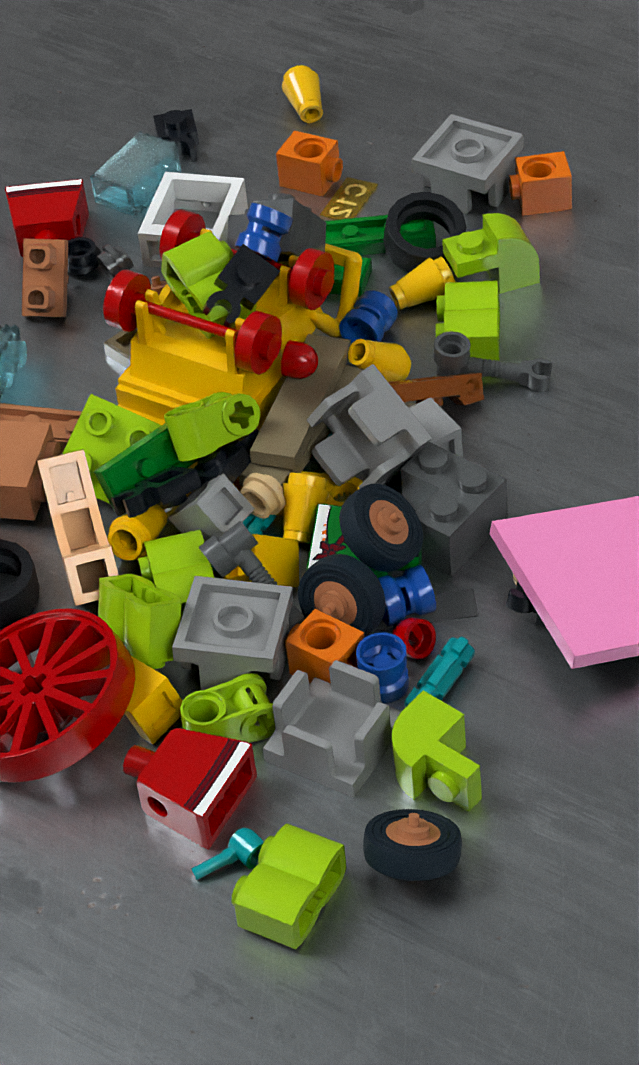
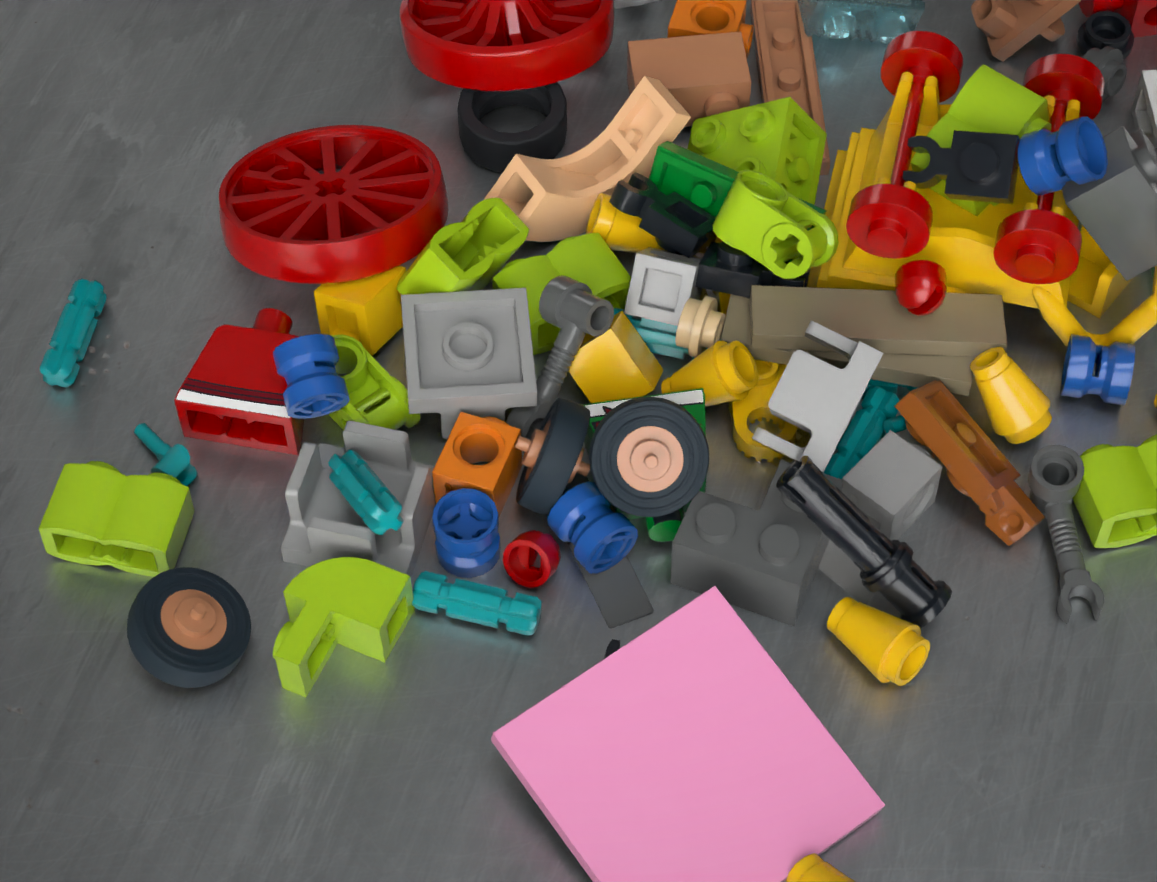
camera: 70 degrees right, 10 degrees up
none -> teal axle [40,278,107,388]
none -> blue wheel [273,334,350,419]
none -> teal axle [328,450,404,535]
none -> black pin [776,456,952,629]
none -> yellow cone [827,597,930,686]

